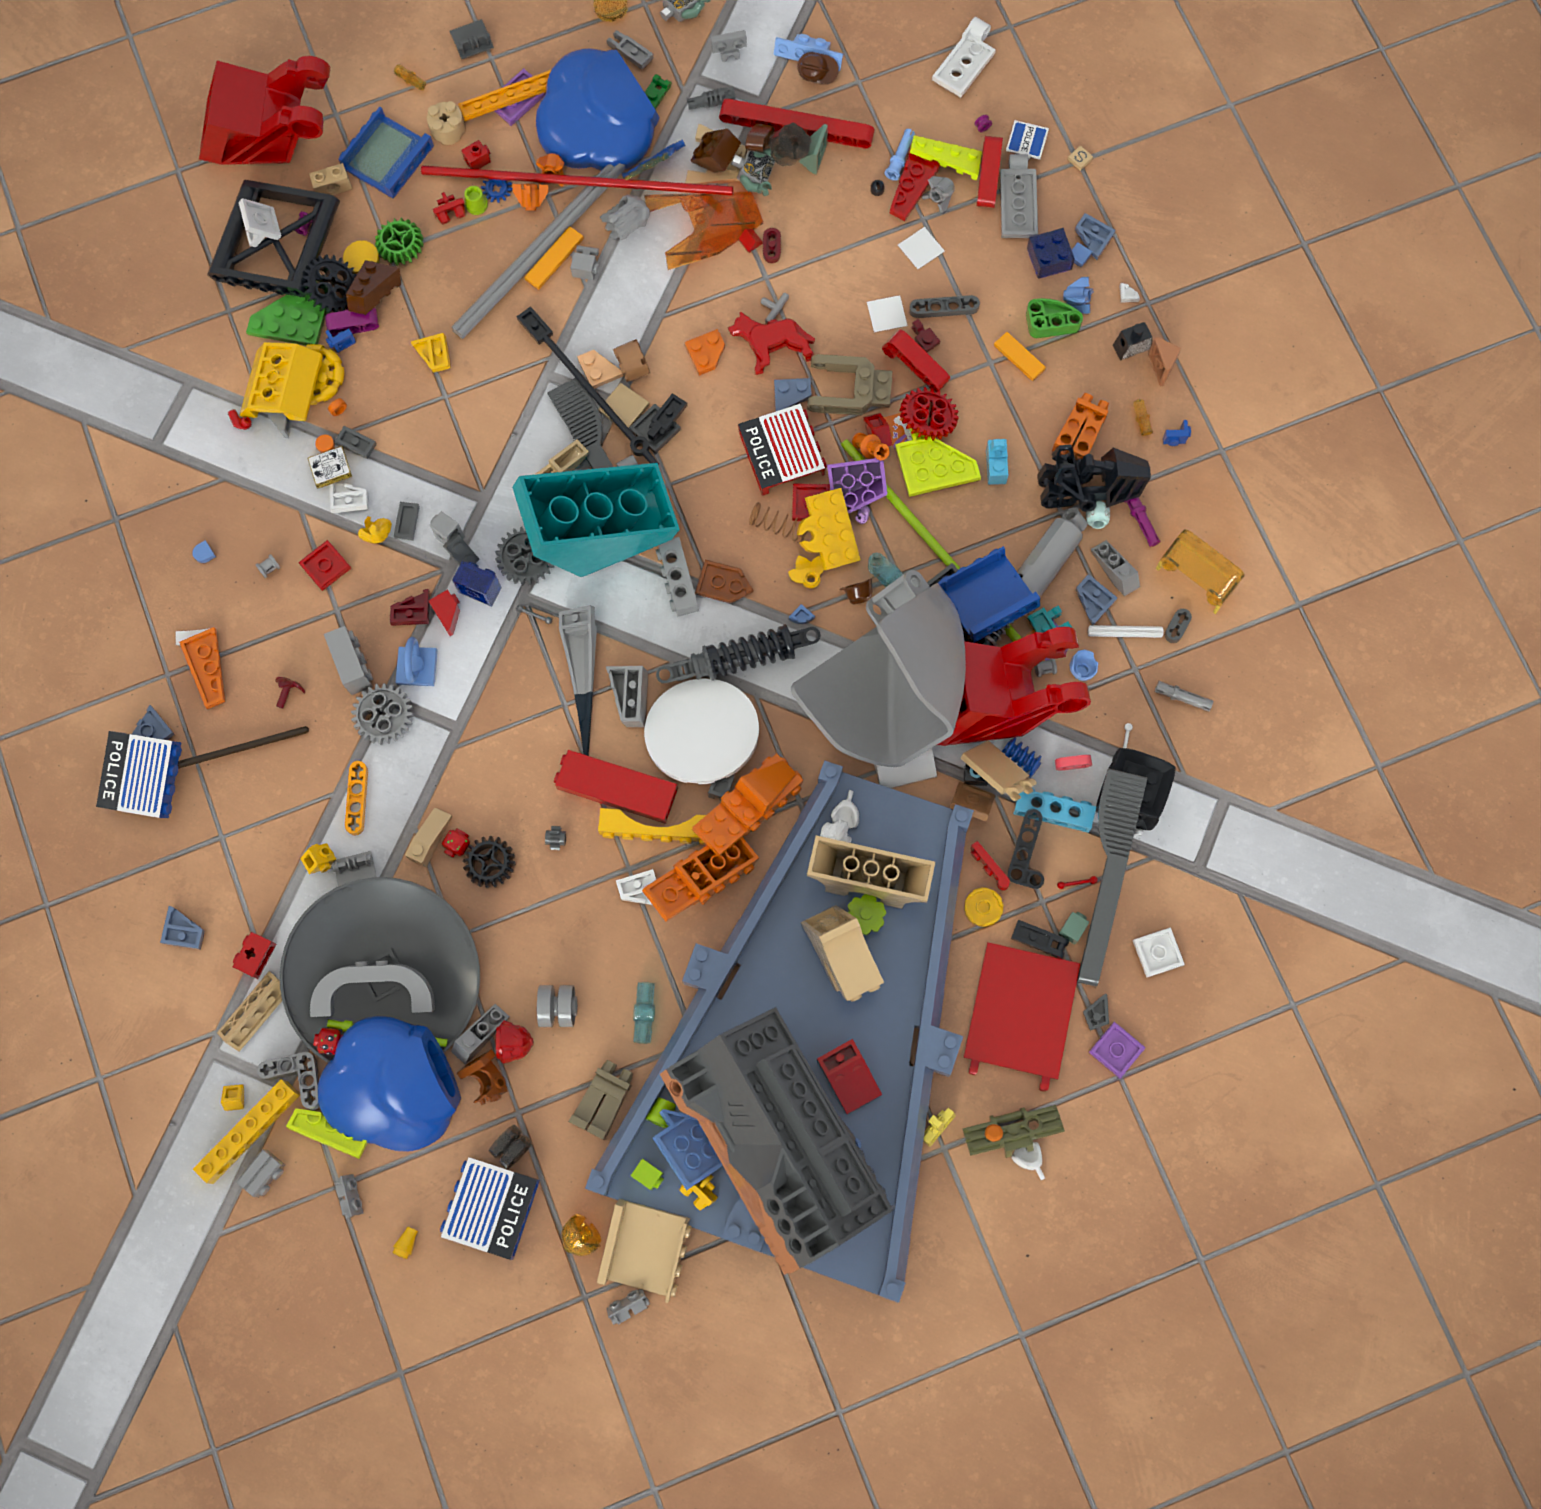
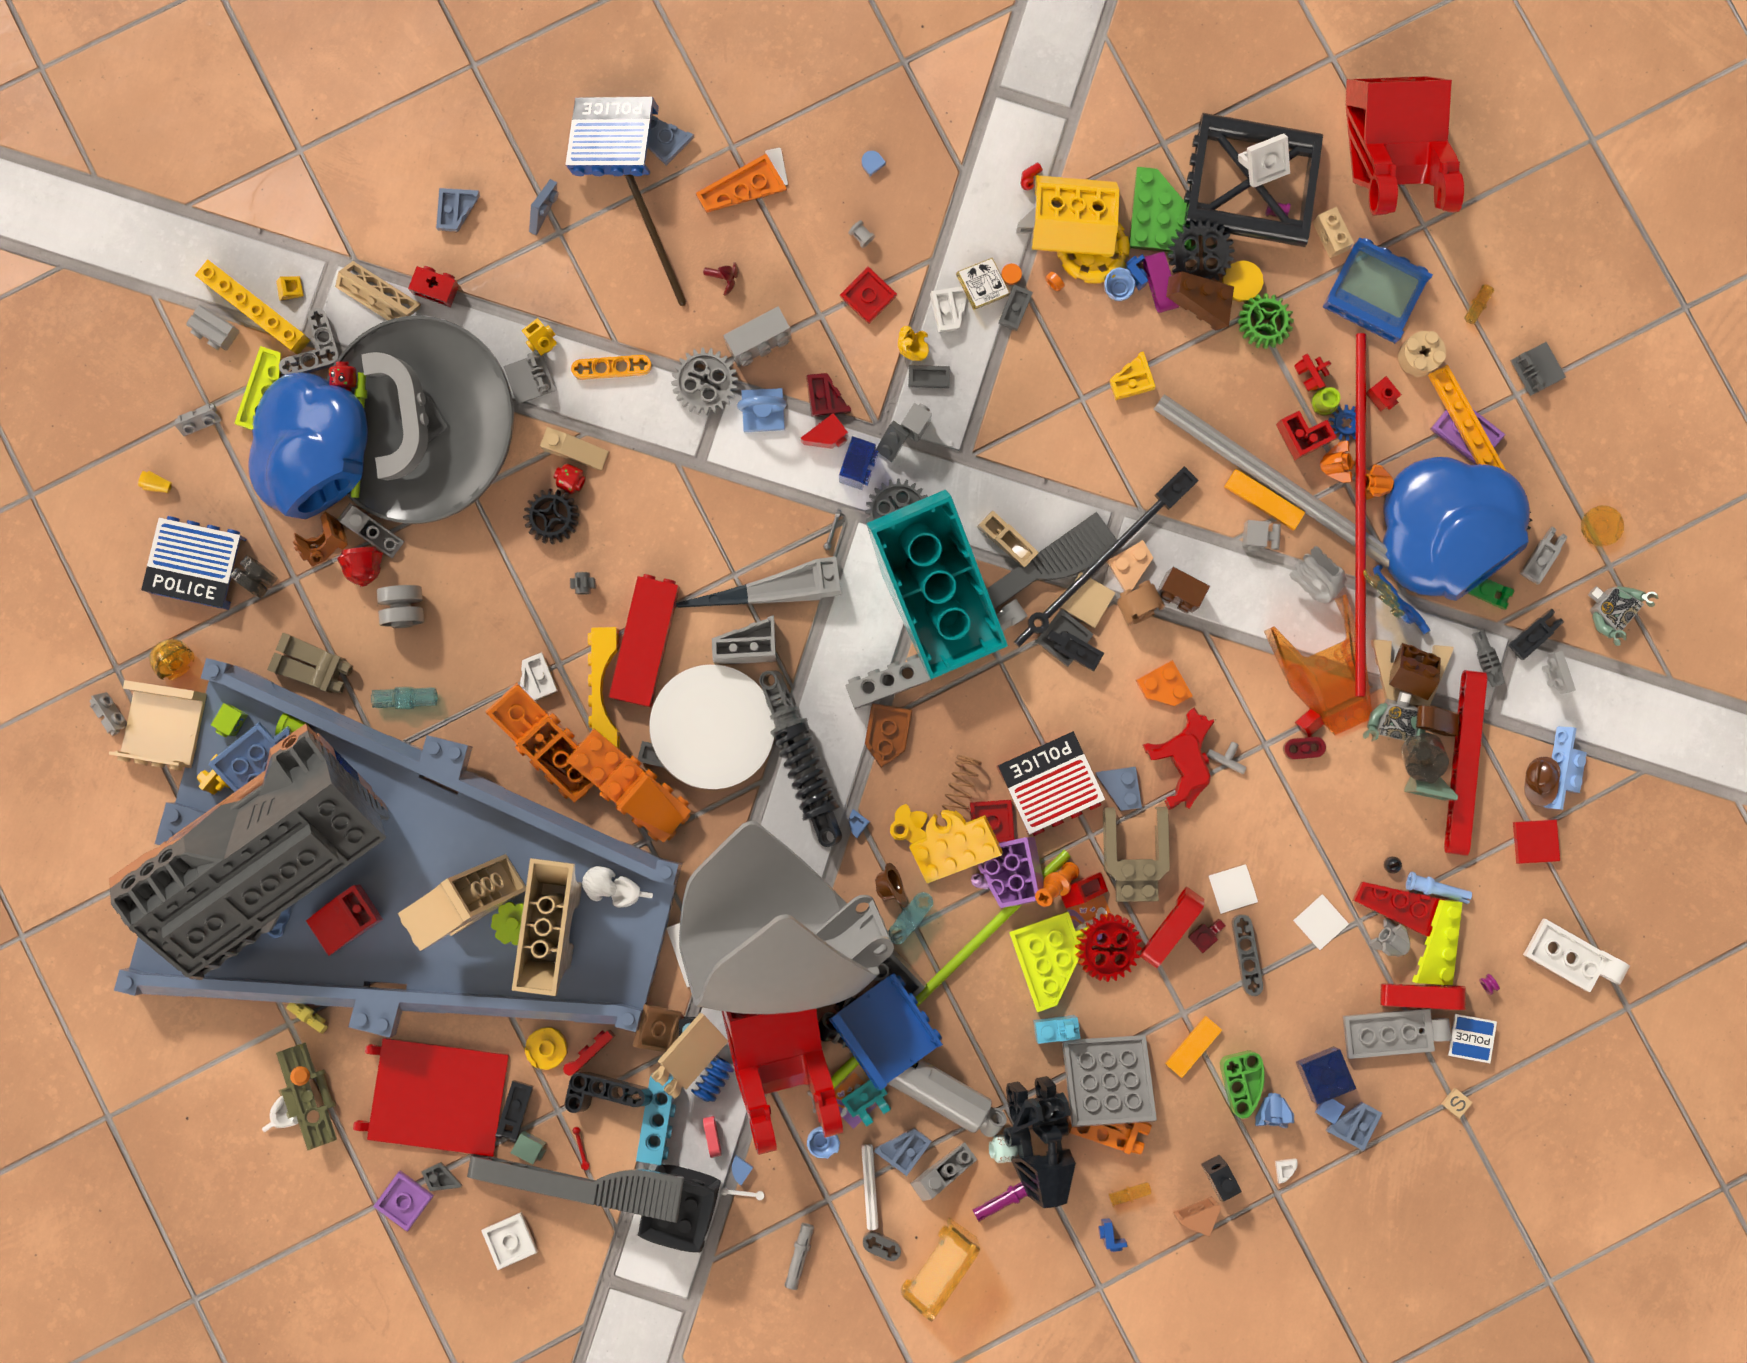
camera: 75 degrees right, 10 degrees up
none -> sand blue wing [529,179,559,235]
none -> medium blue tile [732,1155,753,1185]
none -> light grey plate [1062,1035,1157,1127]
none -> light blue hair [1104,267,1135,301]
none -> reddish brown brick [1157,567,1210,613]
none -> red brick [1276,410,1337,460]
none -> black hinge [1508,608,1564,660]
none -> red tile [1513,820,1560,864]

